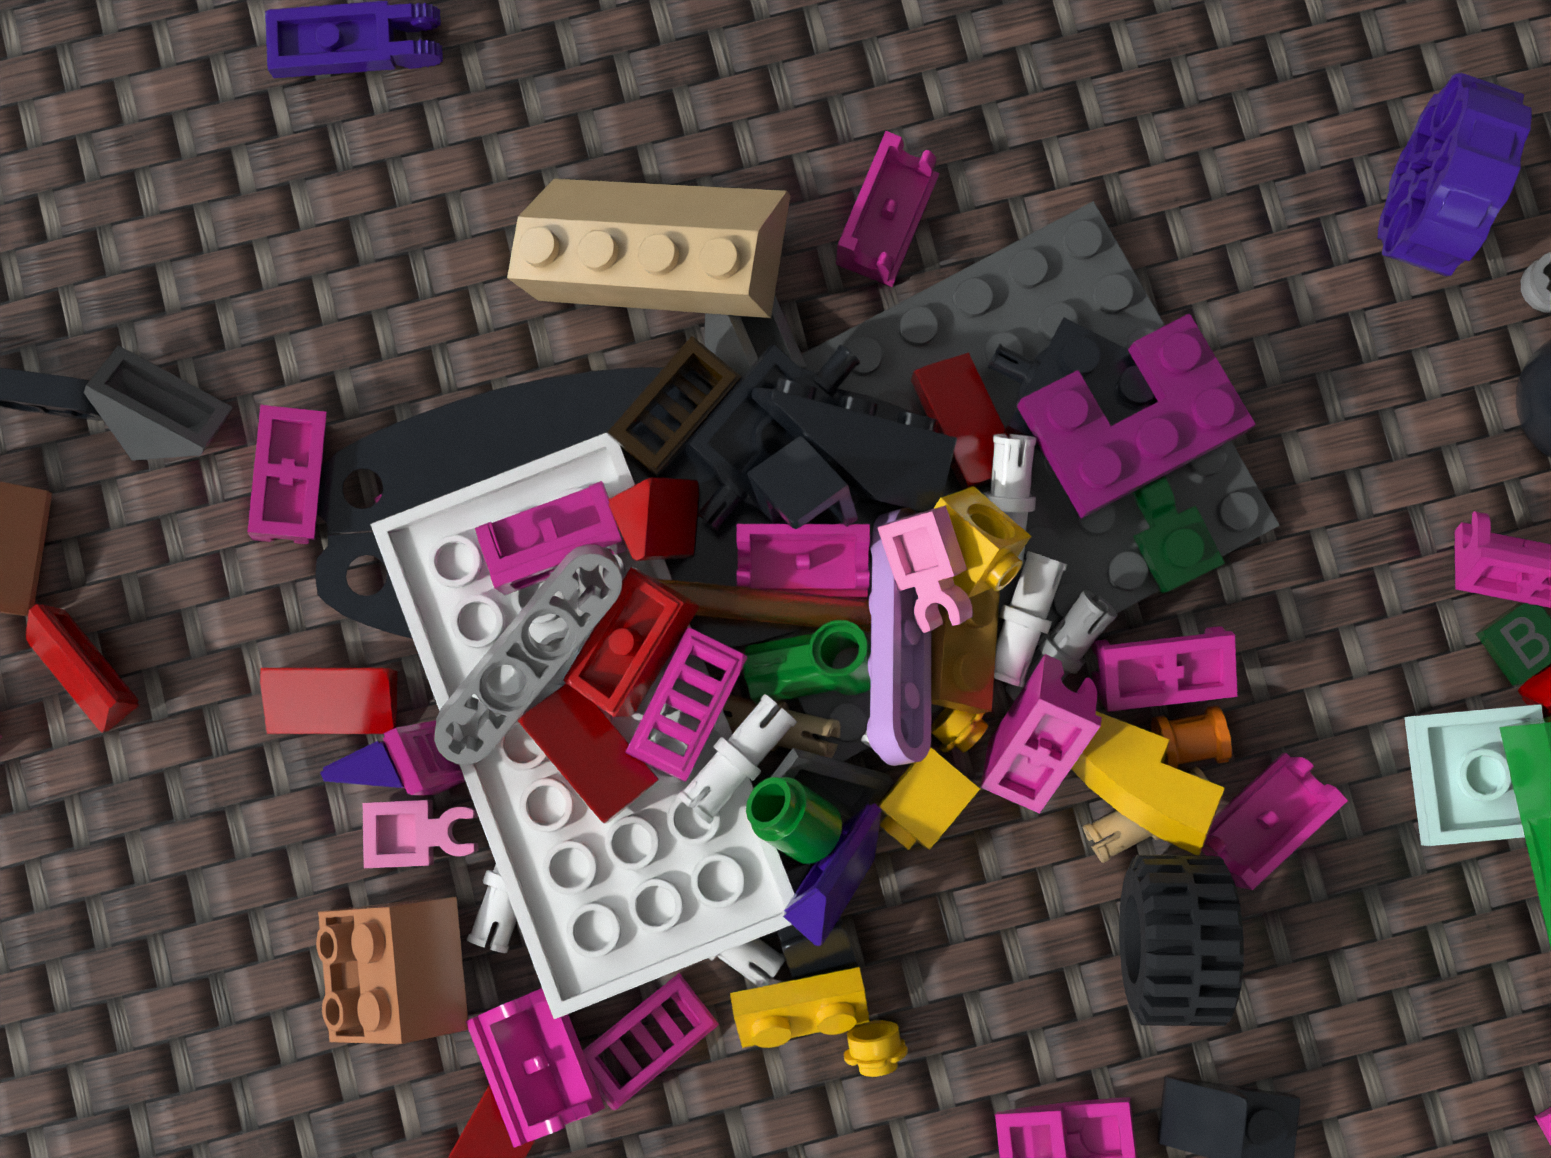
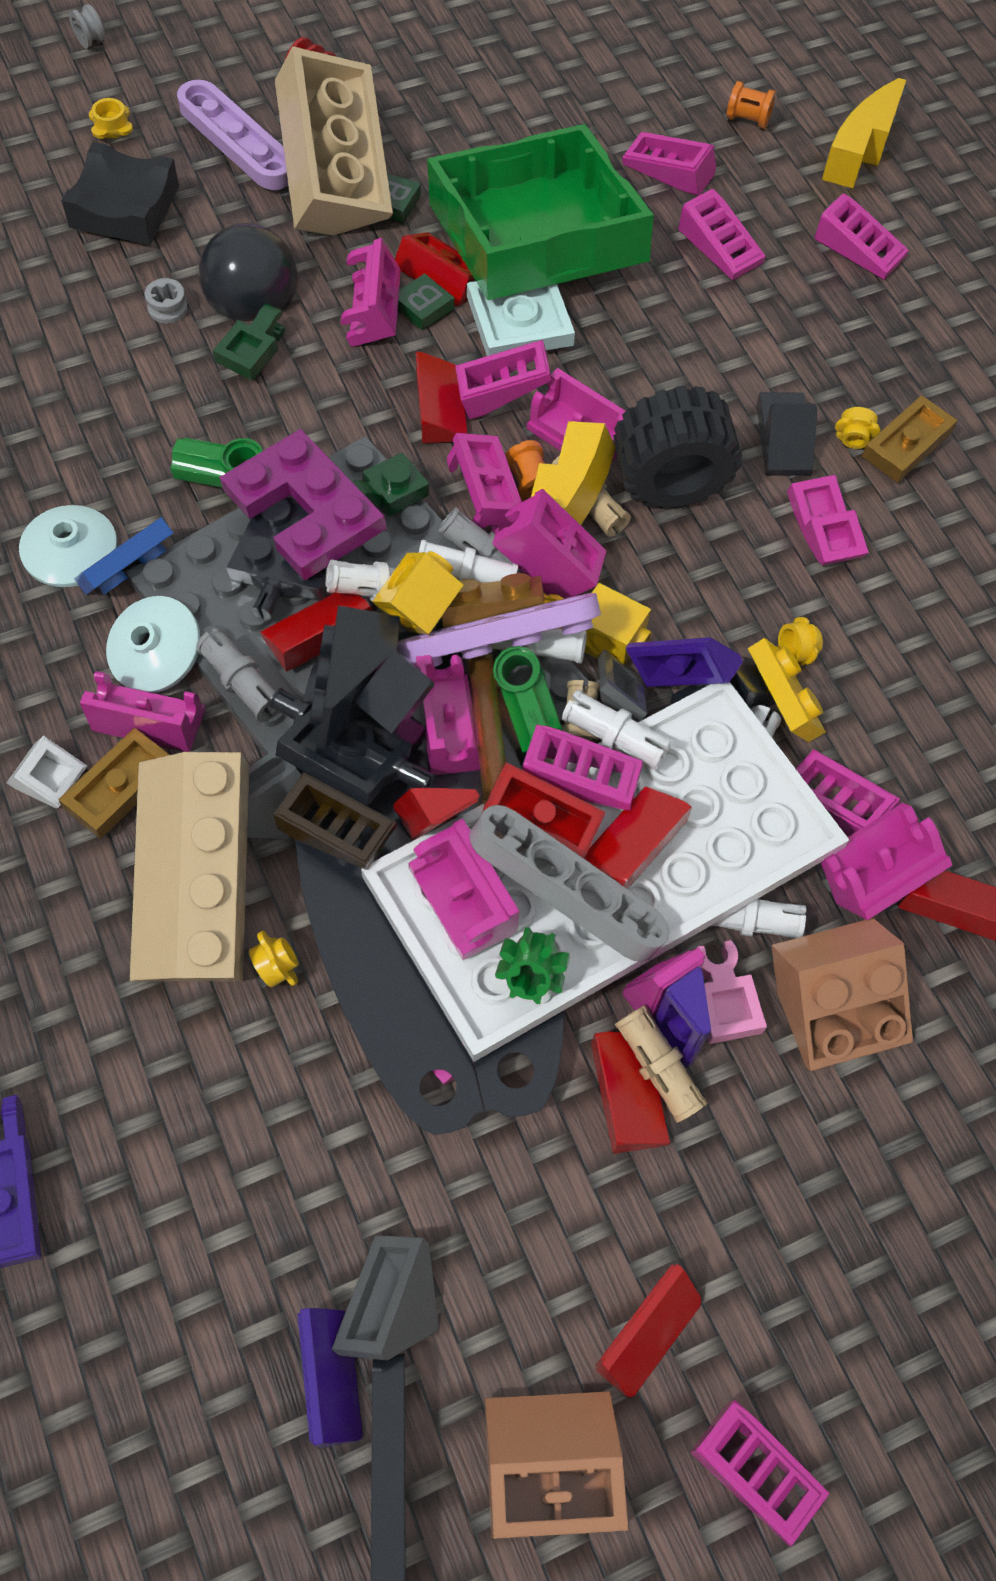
camera: 105 degrees left, 20 degrees down
dark pink hinge [247,405,327,544] -> none
green brick [746,777,842,864] -> none
bright pink plate [877,505,972,633] -> none
dark purple connector [1377,73,1532,276] -> none
none -> white slope [7,735,87,809]
none -> light aqua dish [19,505,118,587]
none -> pearl gold plate [58,727,169,839]
none -> blue plate [74,517,173,595]
none -> light aqua dish [106,596,201,693]
none -> green piece [171,437,263,488]
none -> light grey pin [196,628,279,722]
none -> dark green plate [213,304,285,381]
none -> yellow plate [249,930,299,988]
none -> dark purple slope [297,1308,363,1448]
none -> red slope [416,352,467,443]
none -> dark pink slope [456,340,552,420]
none -> green gear [495,927,570,1004]
none -> tan pin [615,1005,708,1123]

